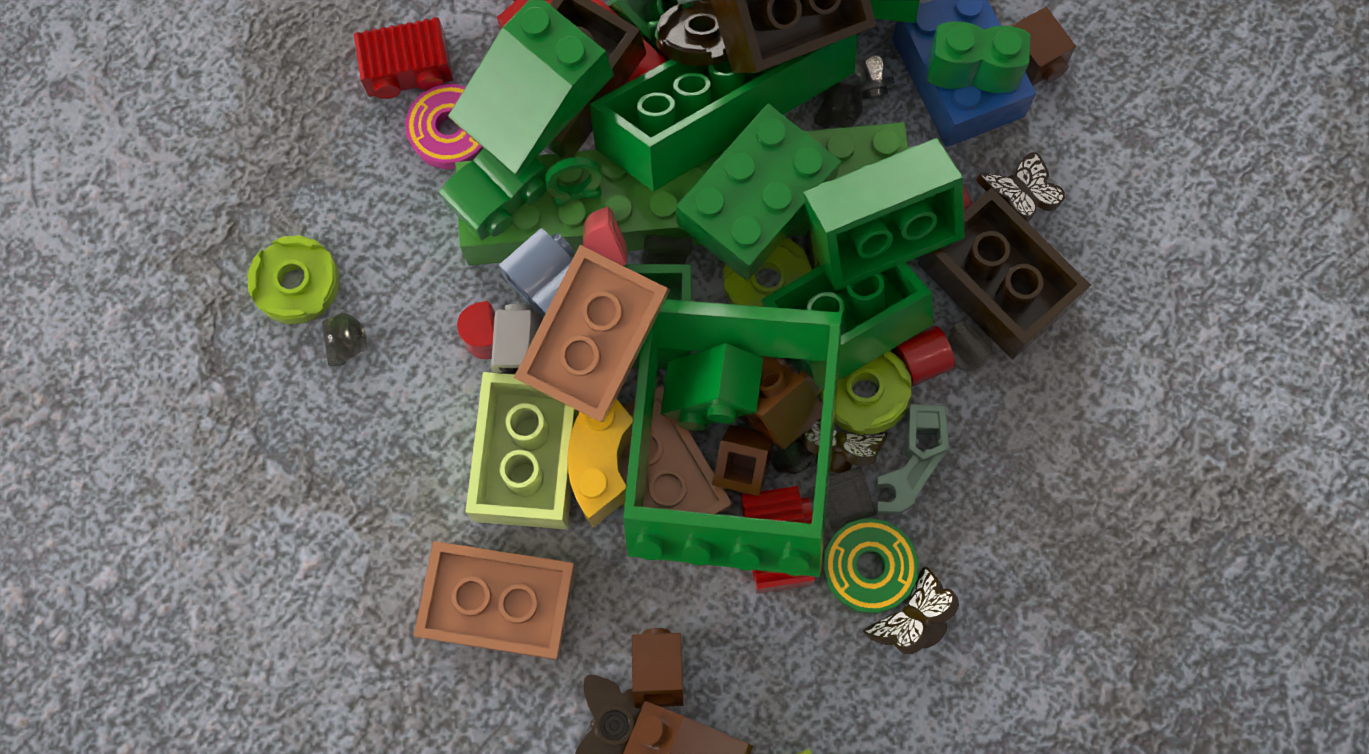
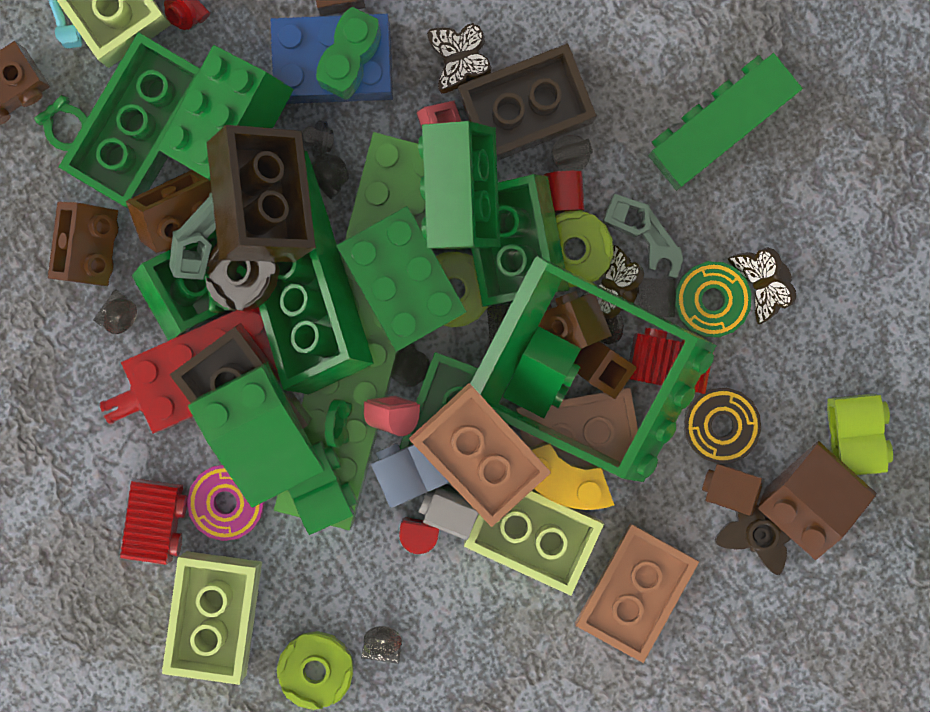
camera: 75 degrees left, 15 degrees up
none -> yellowish green brick [162,551,262,685]
none -> green brick [648,53,803,191]
none -> dark brown tile [684,387,761,464]

